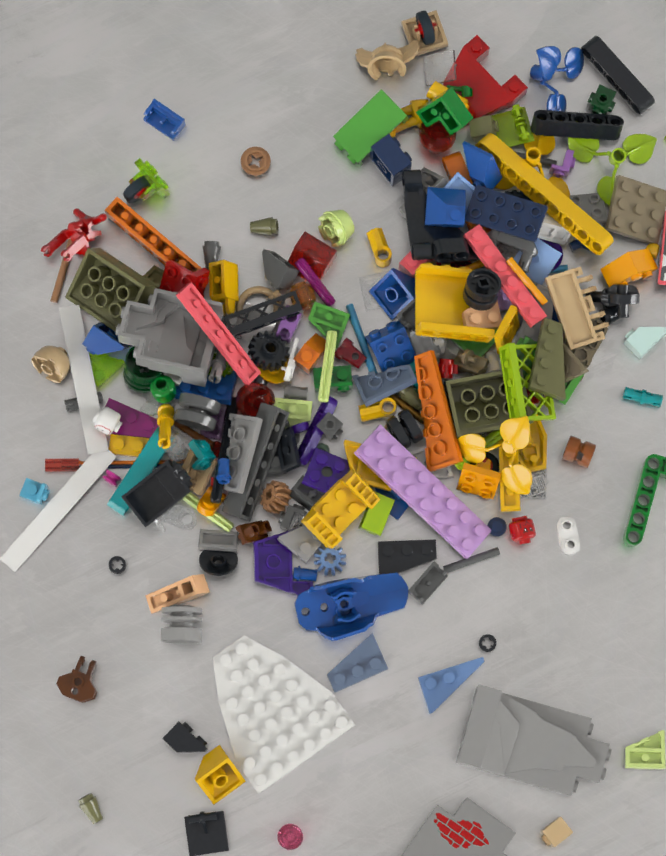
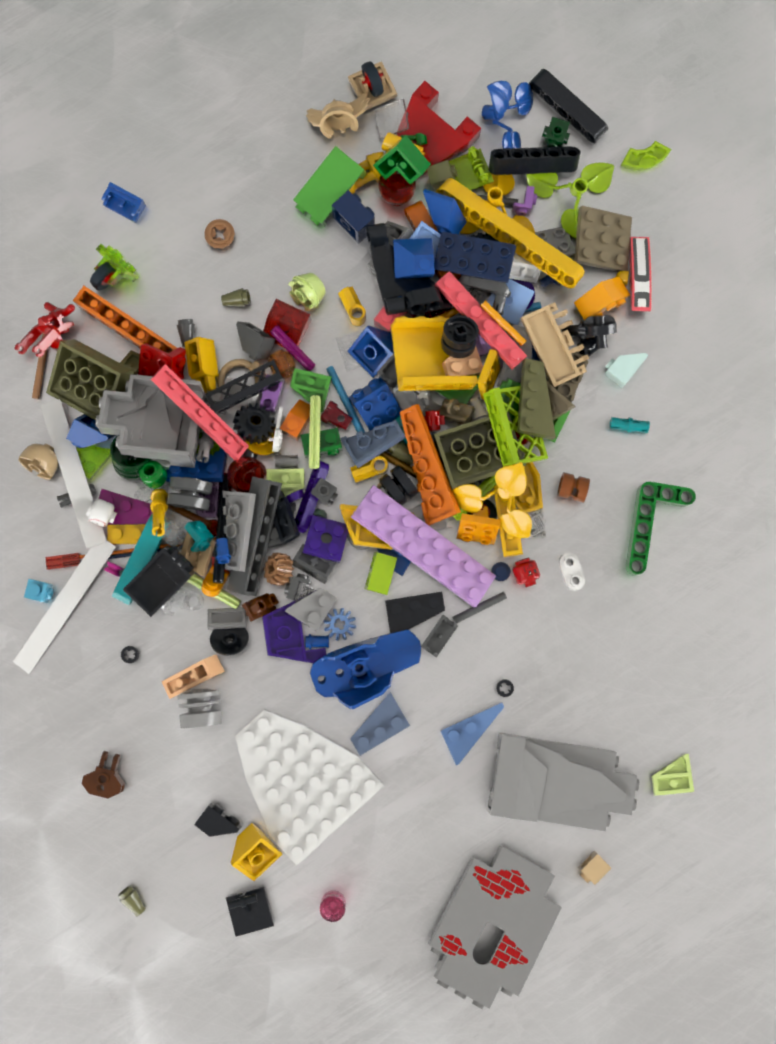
camera: 10 degrees left, 5 degrees up
yellow plate [301,468,381,548] -> none

